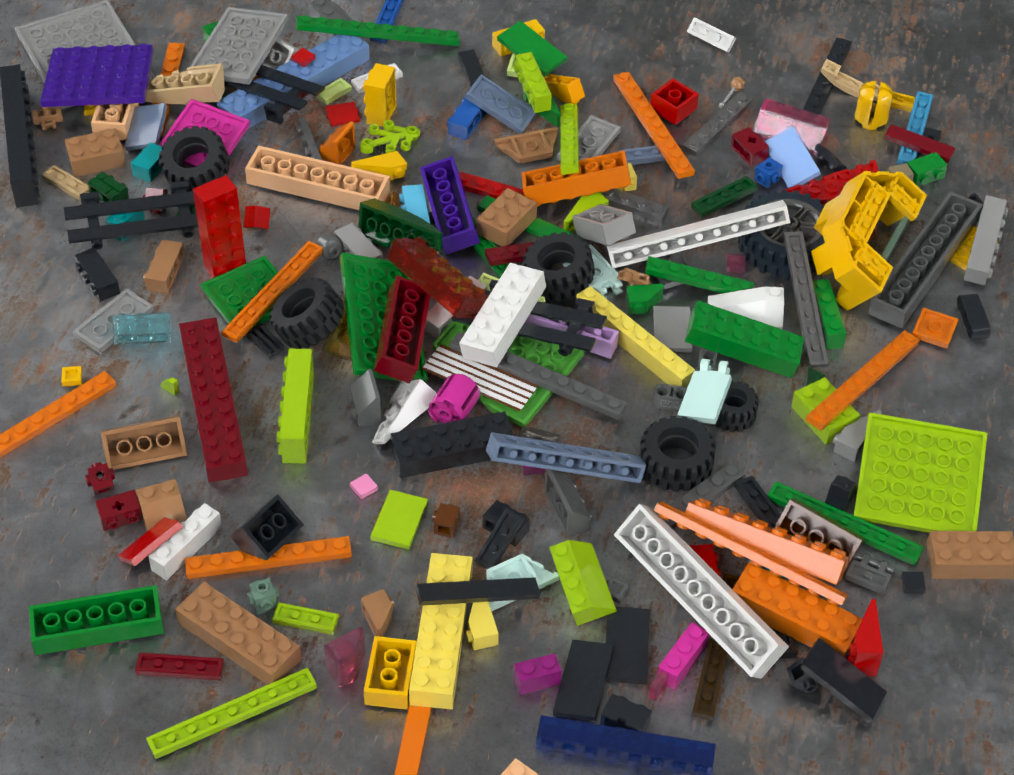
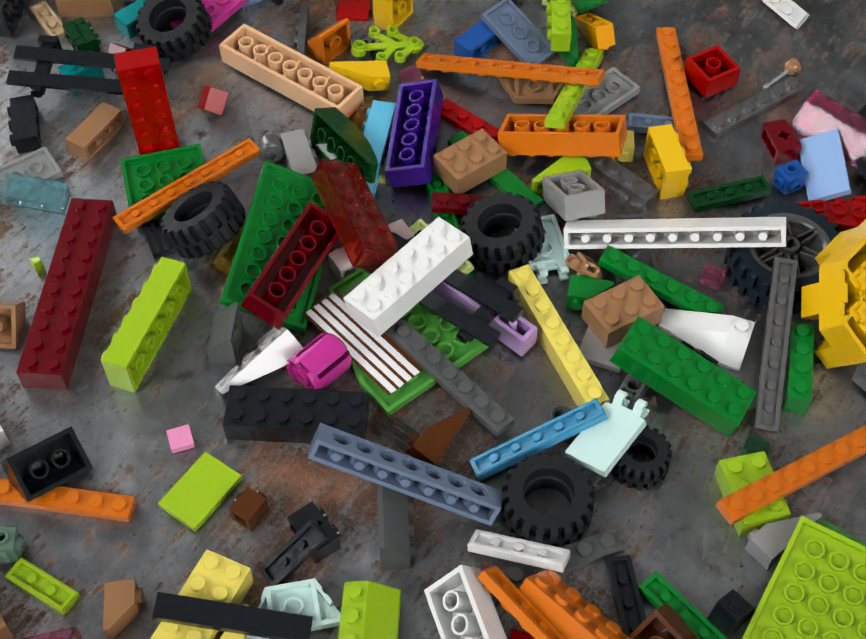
camera: 20 degrees right, 5 degrees up
none -> clear pink tile [398,65,424,83]
none -> reddish brown slope [405,408,471,465]
none -> orange plate [416,53,605,87]
none -> white tile [467,529,570,573]
none -> dark azure tile [469,398,608,481]
none -> medium nougat brick [581,275,665,348]
none -> yellow brick [643,124,692,200]

